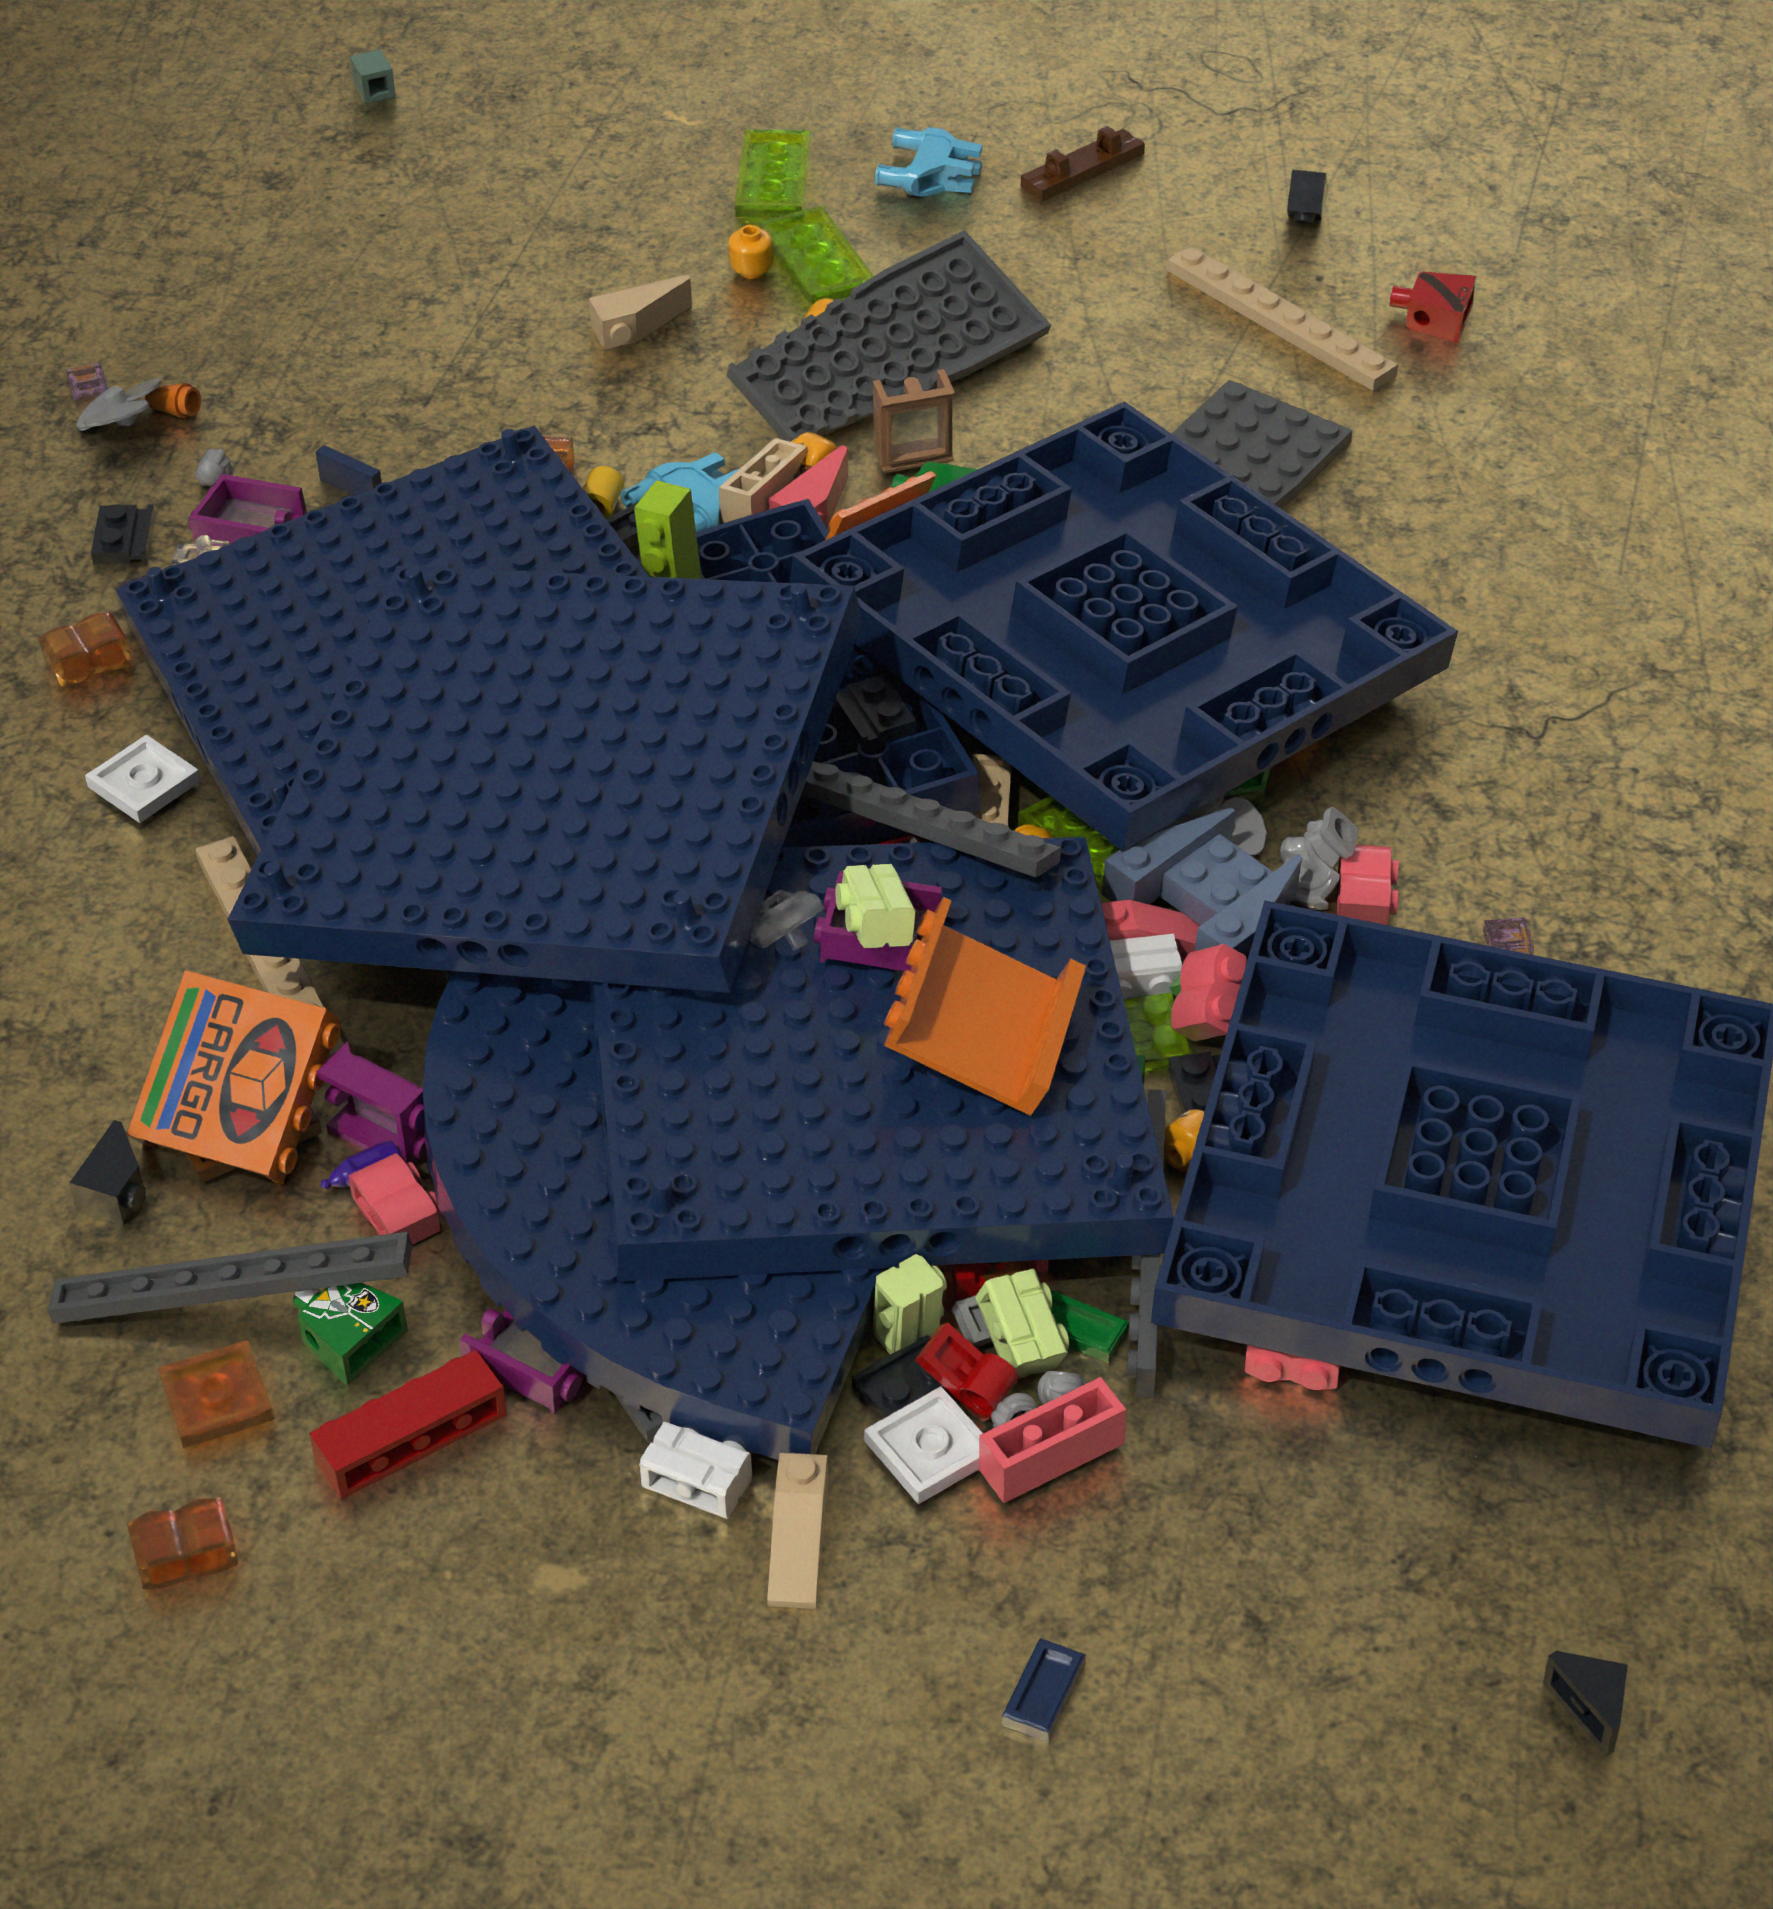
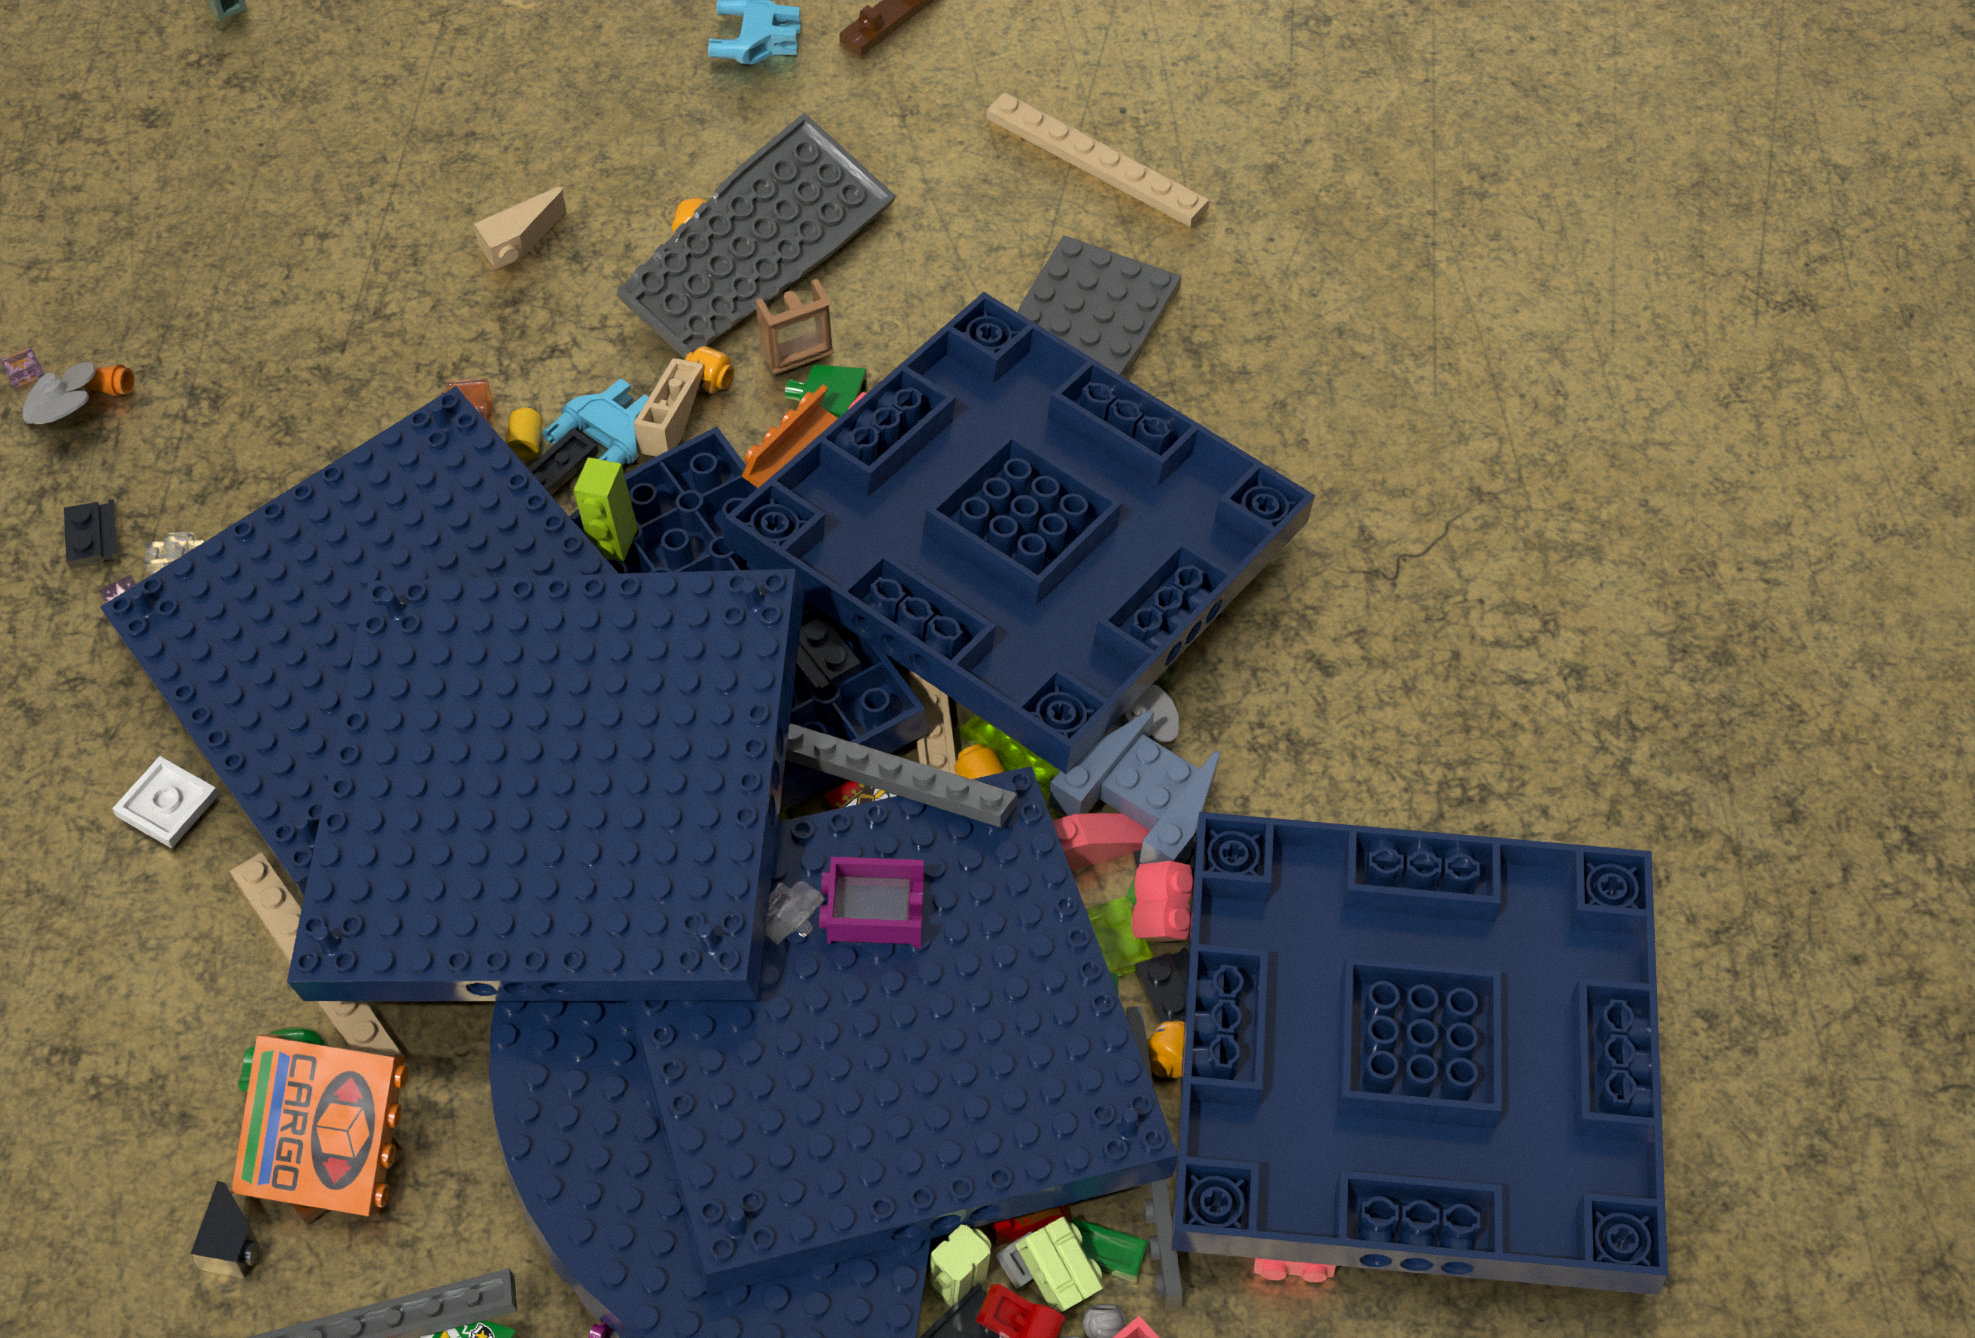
camera: 10 degrees left, 10 degrees up
clear orange brick [39,612,132,686] -> none
magenta window [189,474,307,548] -> none
light grey piece [194,448,233,487] -> none
dark blue tile [316,445,382,496] -> none
magenta window [317,1041,427,1166] -> none
dark purple piece [321,1140,401,1190] -> none
coral brick [348,1153,441,1245] -> none
light orange head [728,225,774,279] -> none
clear neon green plate [735,129,811,220] -> none
clear neon green plate [759,206,874,306] -> none
coral slope [769,445,848,528] -> none
yellowish green brick [835,864,915,948] -> none
orange panel [884,897,1086,1116] -> none
white brick [1110,934,1182,1003] -> none
light grey animal [1280,806,1359,910] -> none
black slope [1287,169,1328,224] -> none
coral brick [1337,844,1399,925] -> none
red torso [1390,272,1477,343] -> none
tile [1483,917,1534,955] -> none

